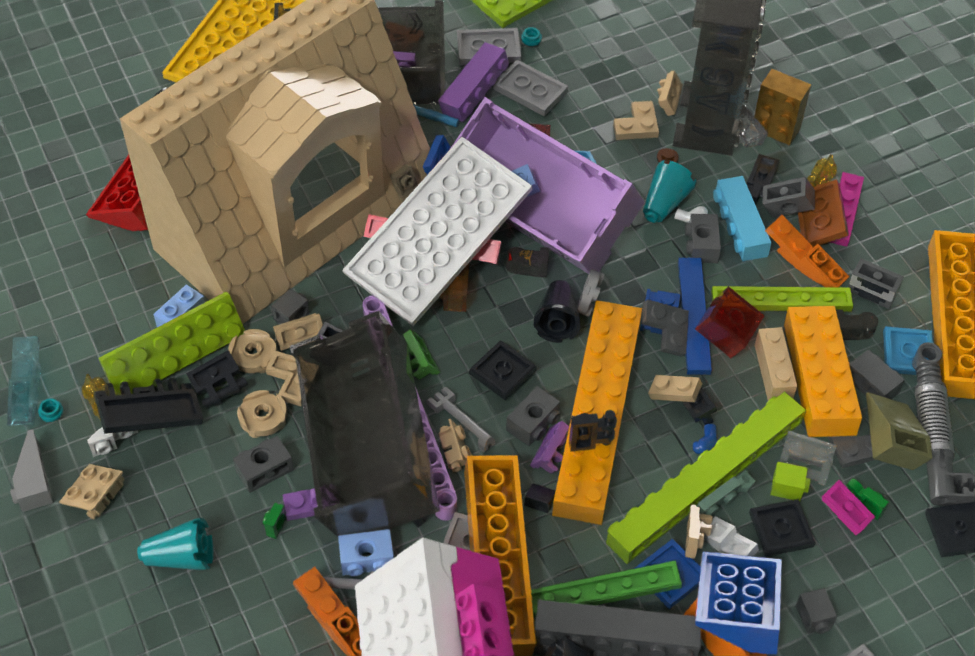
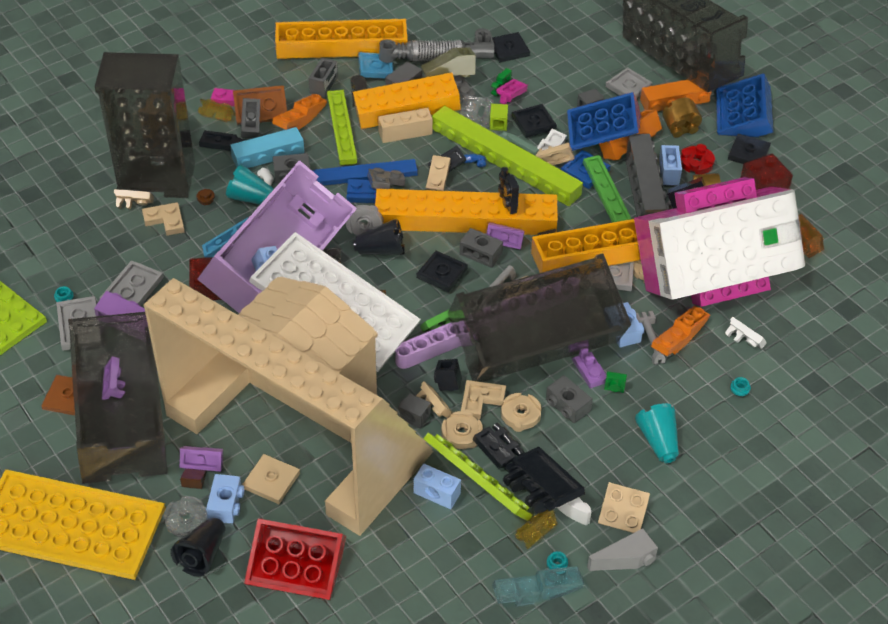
camera: 100 degrees left, 5 degrees down
clear red brick [695,286,765,358] -> none

